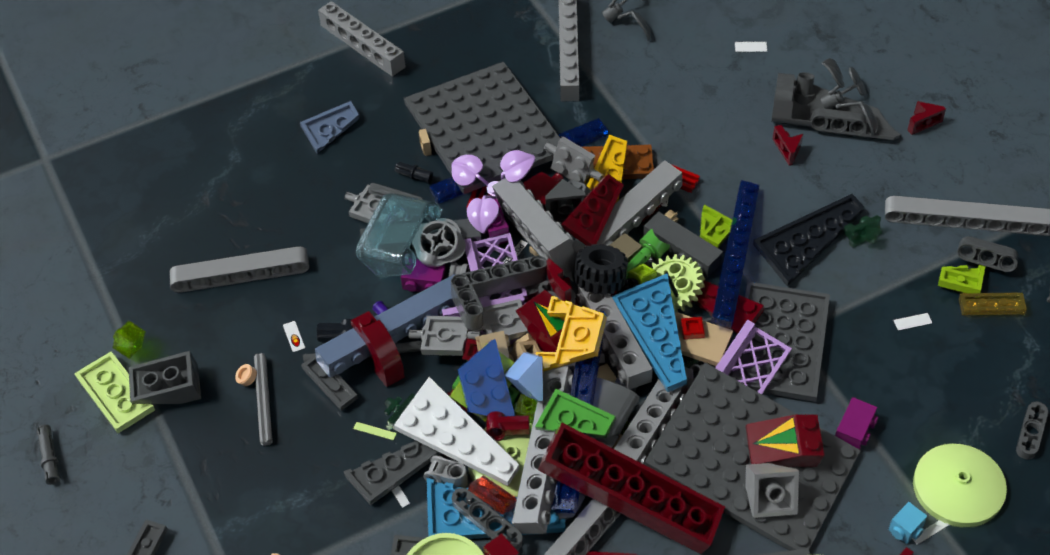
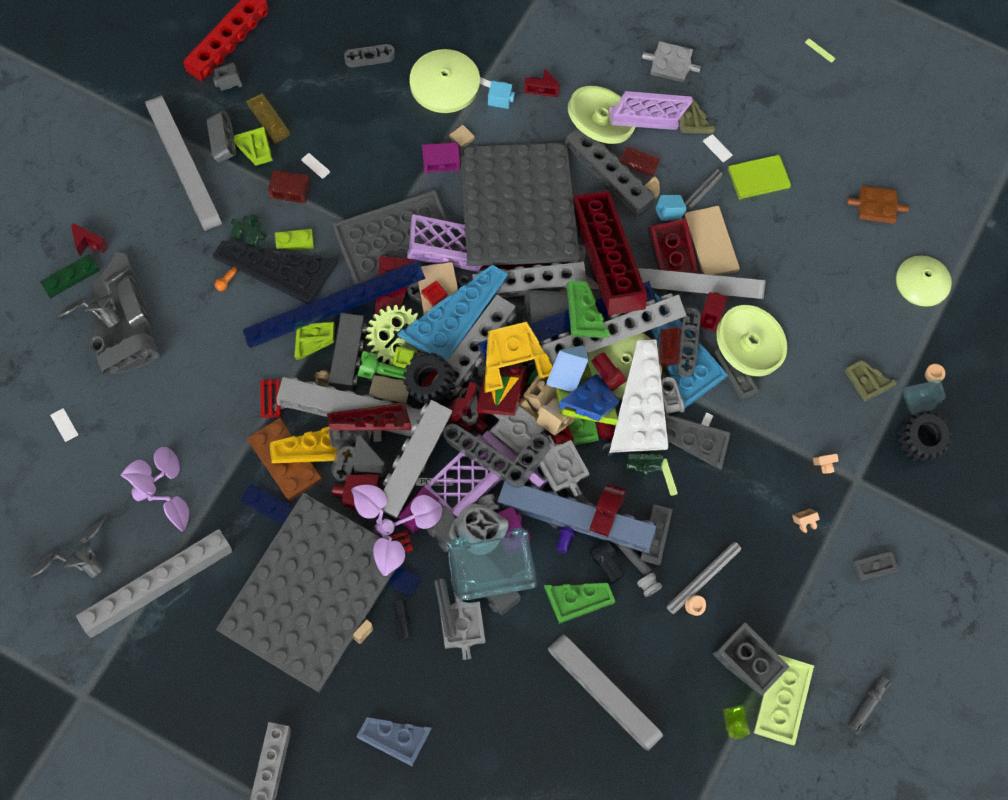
camera: 130 degrees left, 15 degrees up
white sticker [283,321,305,352] -> none
light grey plate [544,137,603,185] -> none
light grey slope [745,463,799,518] -> none
dark red slope [746,414,824,467] -> none
dark red slope [773,125,803,166] -> none
none -> dark green plate [40,254,100,299]
none -> lavender plant [121,447,190,532]
none -> orange piece [215,267,237,291]
none -> clear red brick [268,170,310,204]
none -> lime plate [275,229,314,251]
none -> tan tile [449,125,475,148]
none -> bright green wing [544,583,615,624]
none -> light grey wheel [637,573,662,597]
none -> light nougat tile [792,508,820,533]

